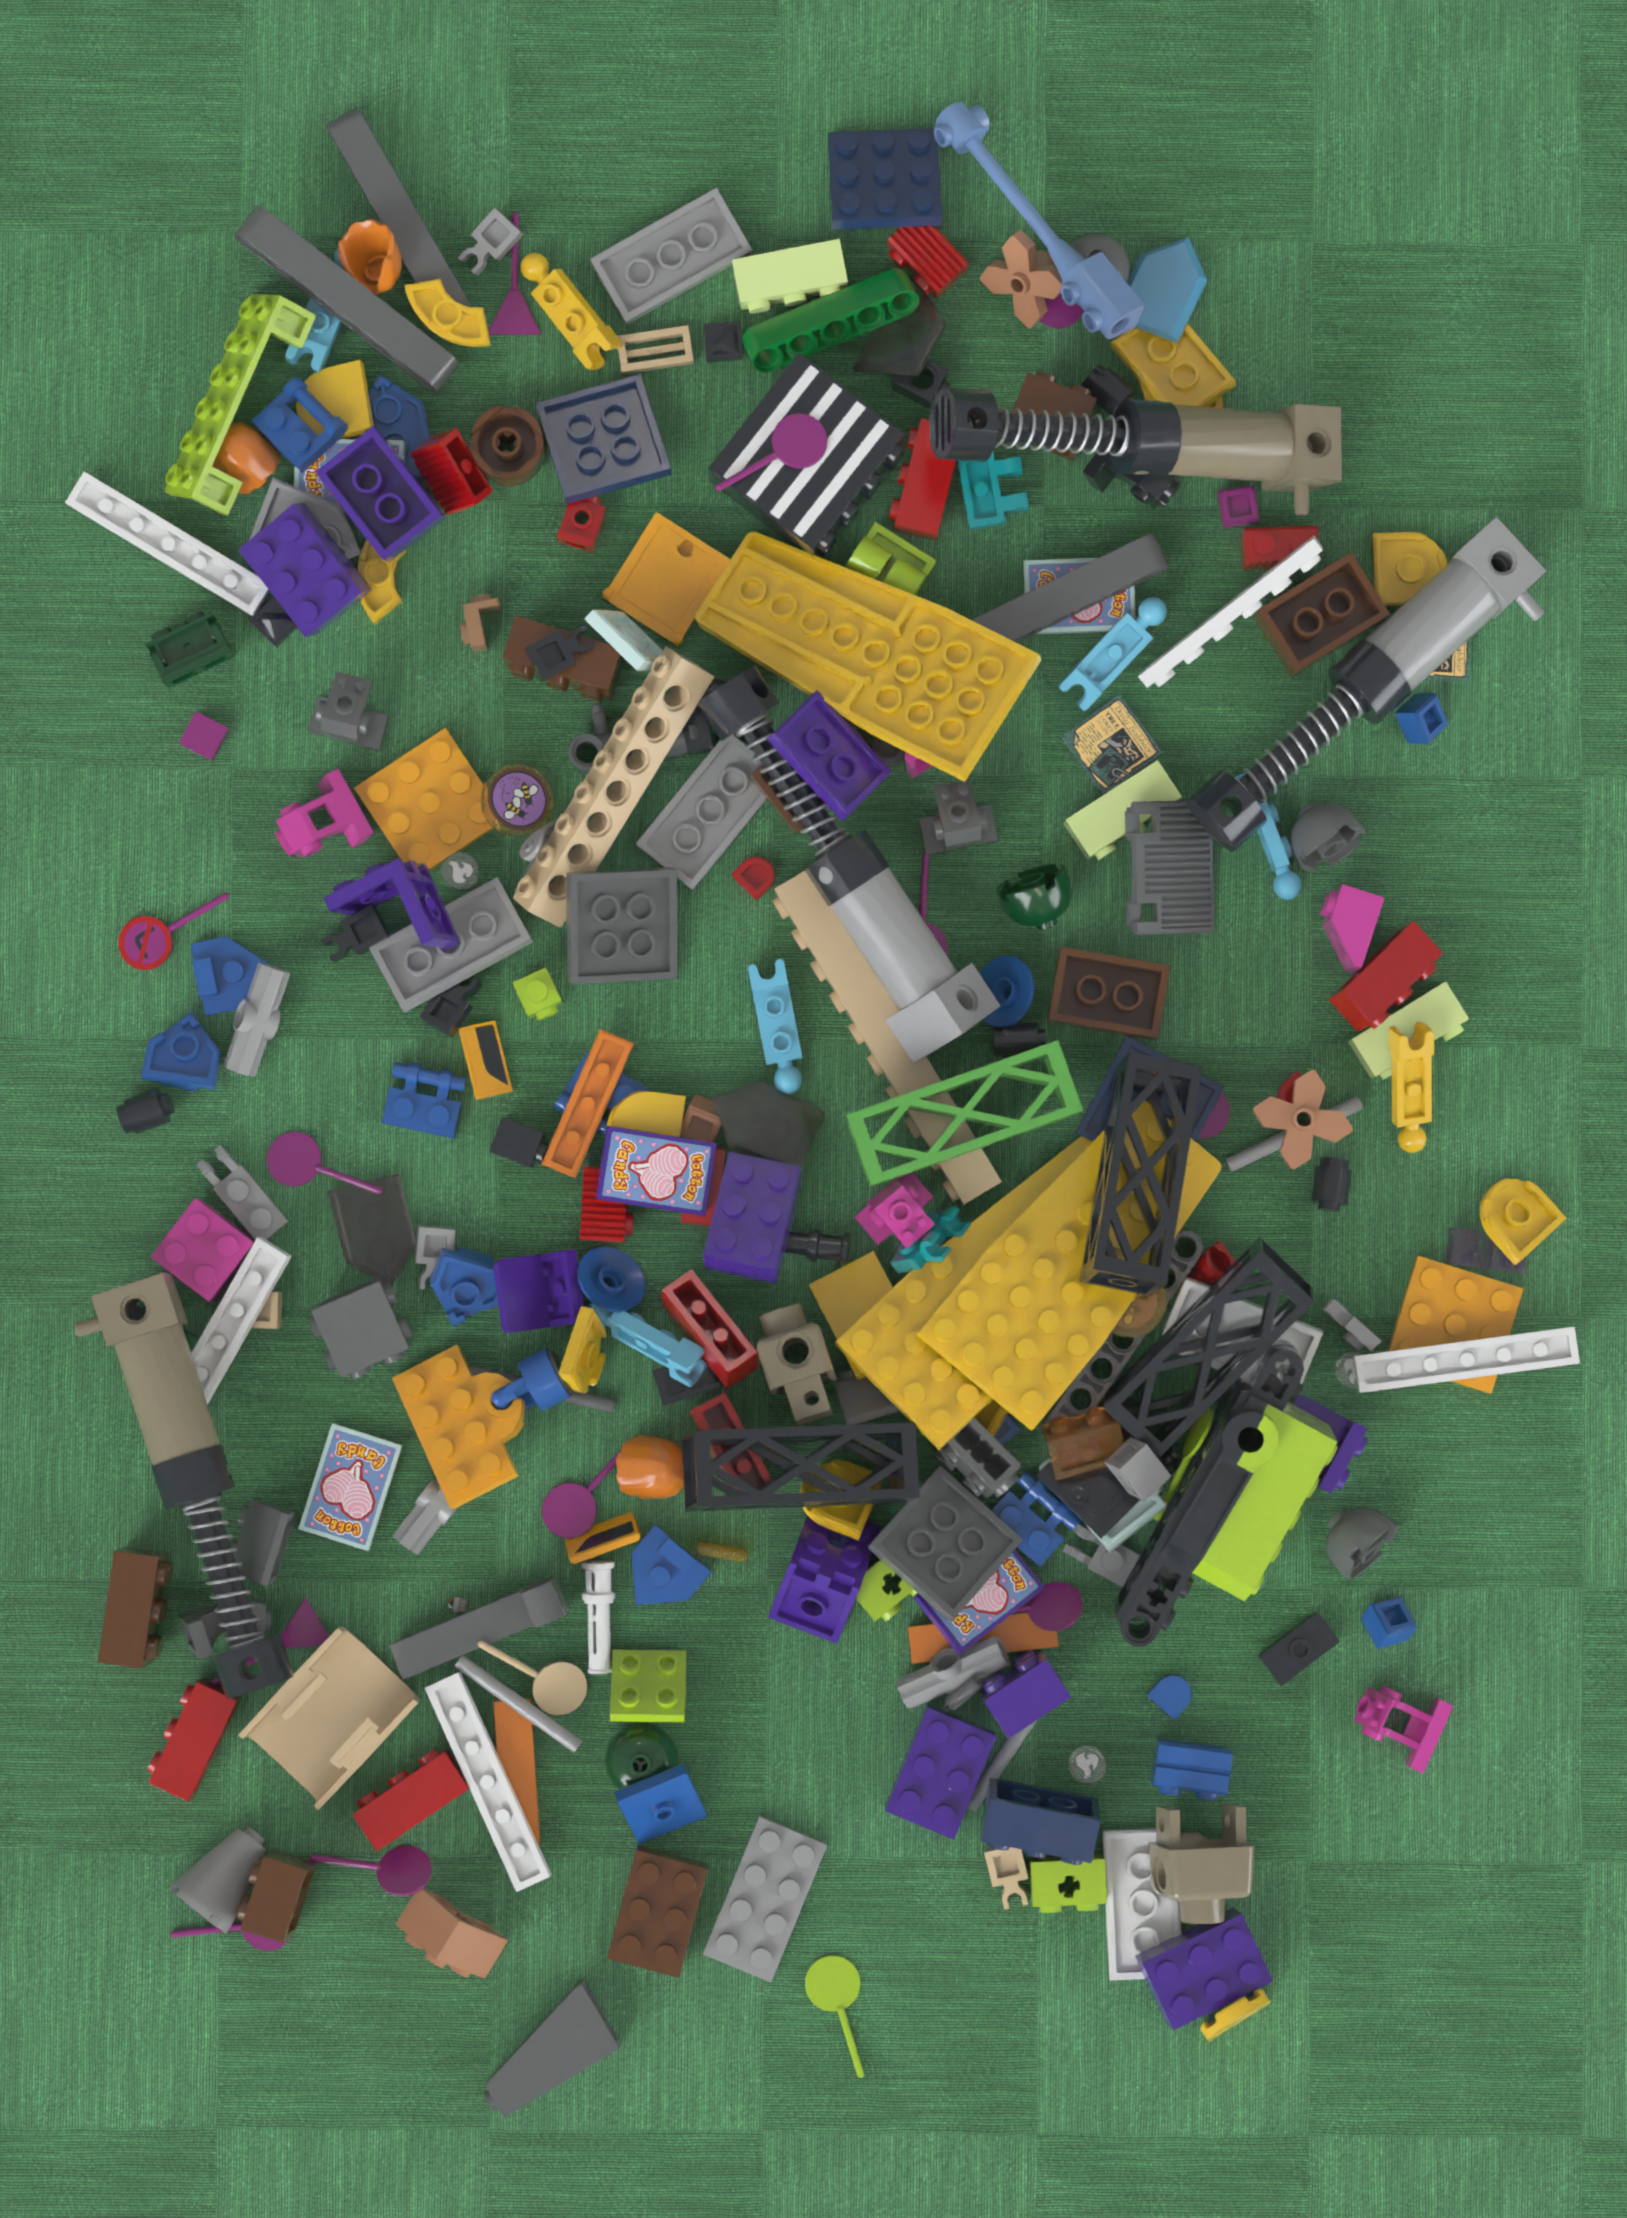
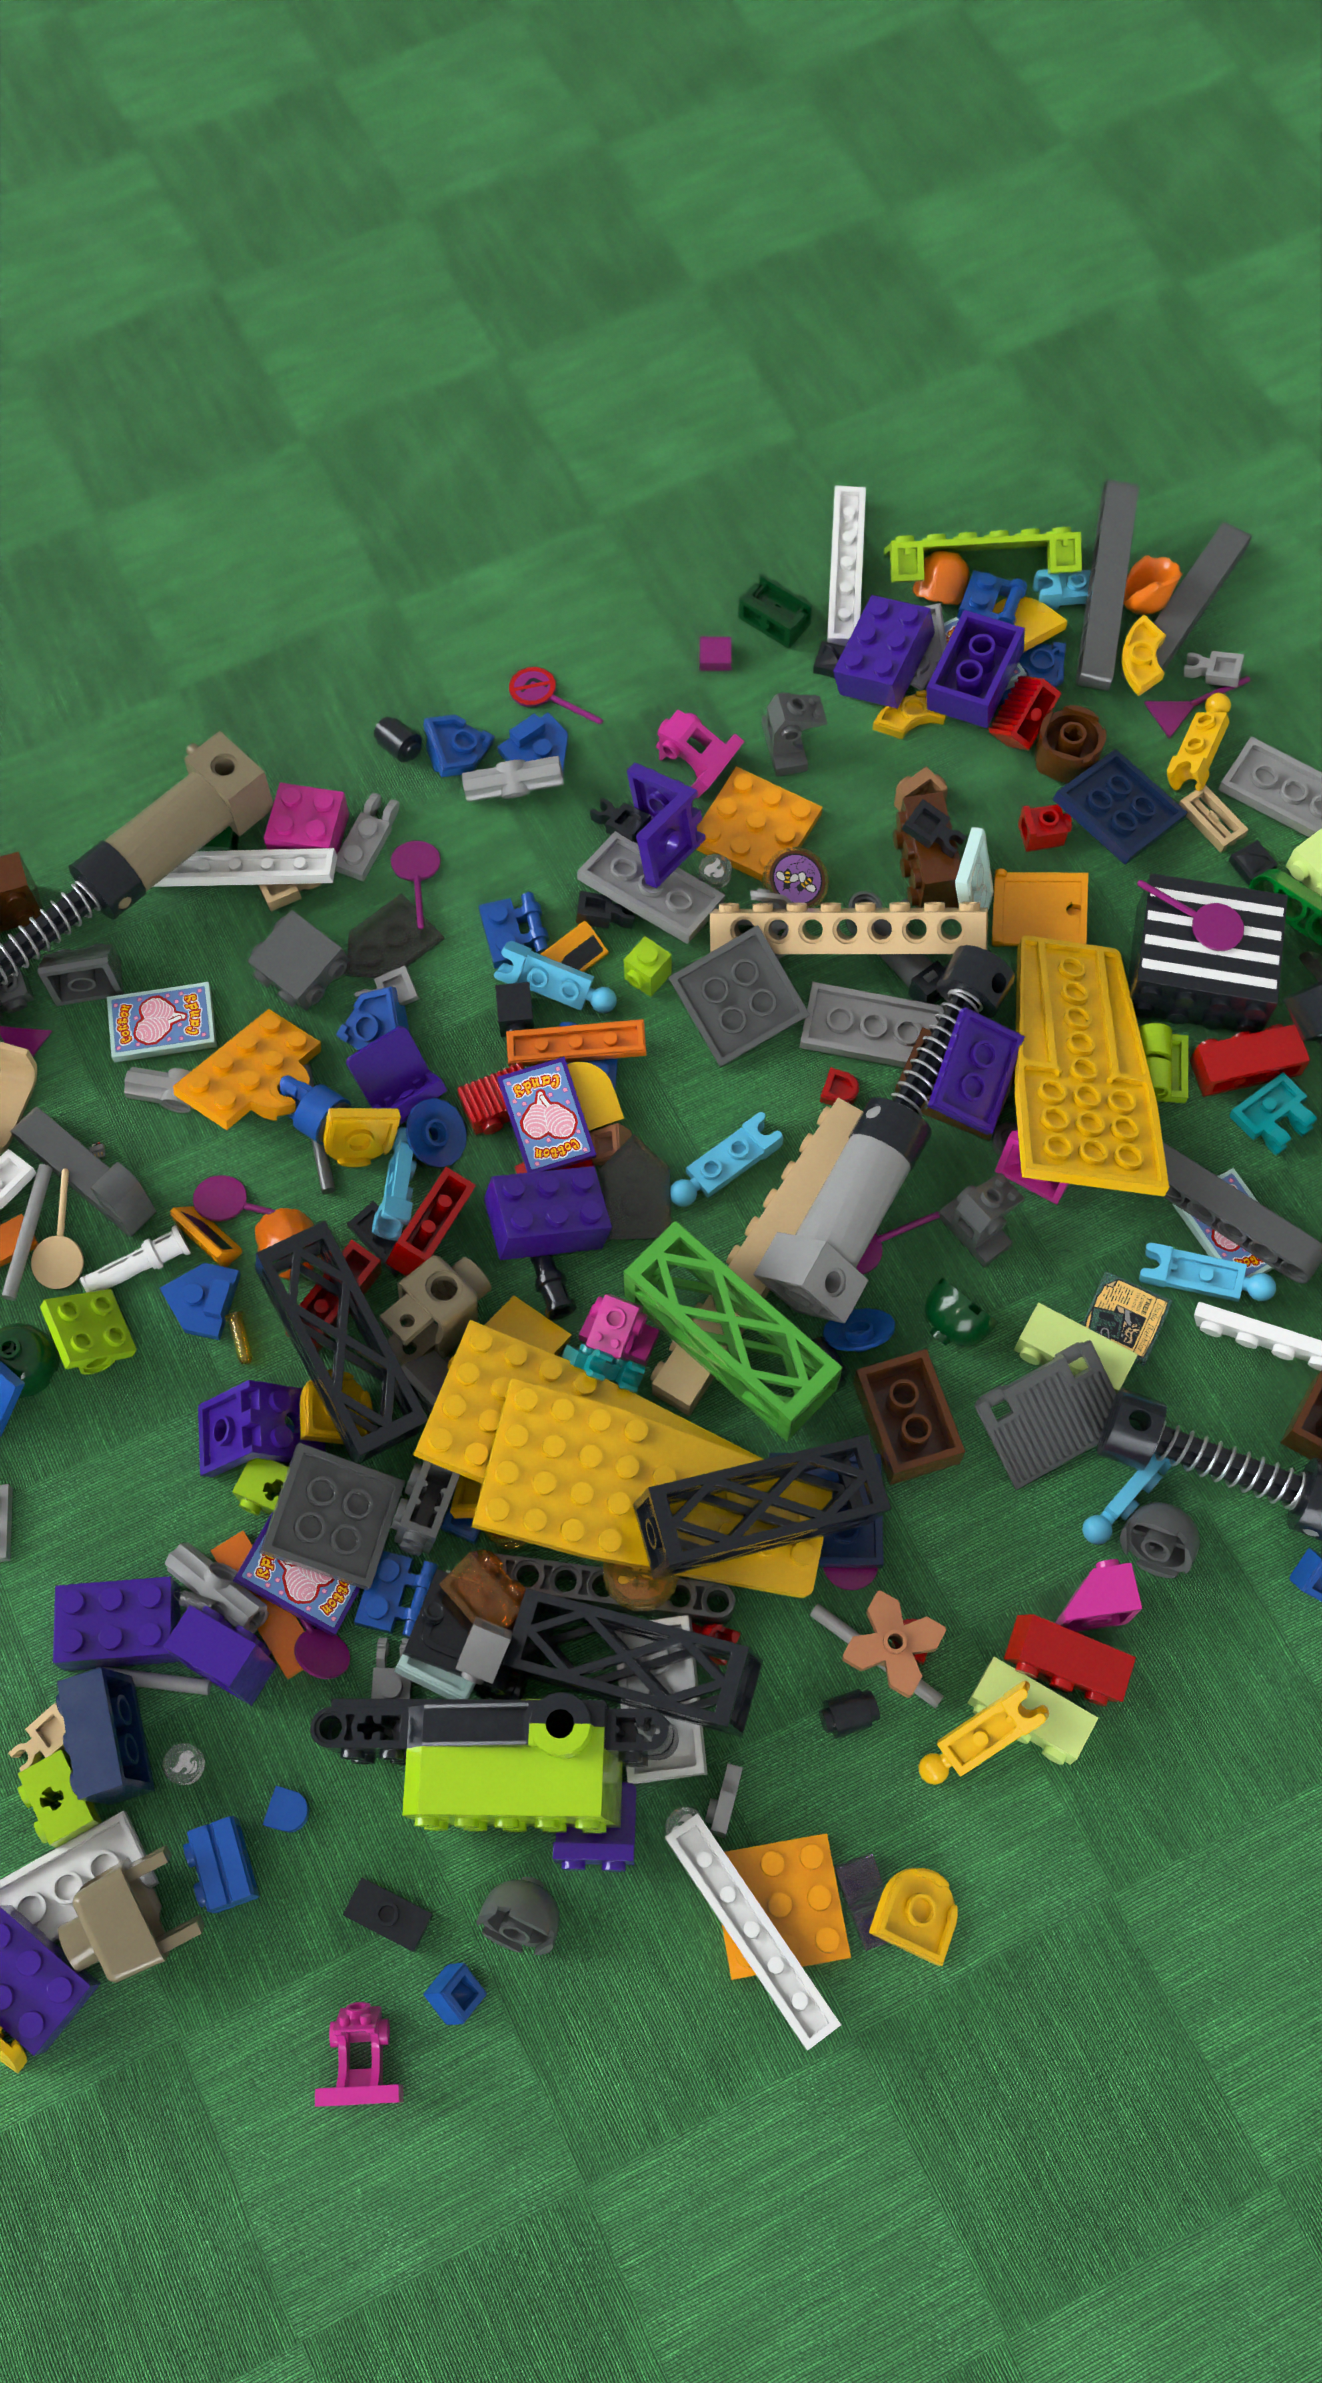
camera: 65 degrees right, 20 degrees down
none -> medium azure plate [494,941,617,1014]

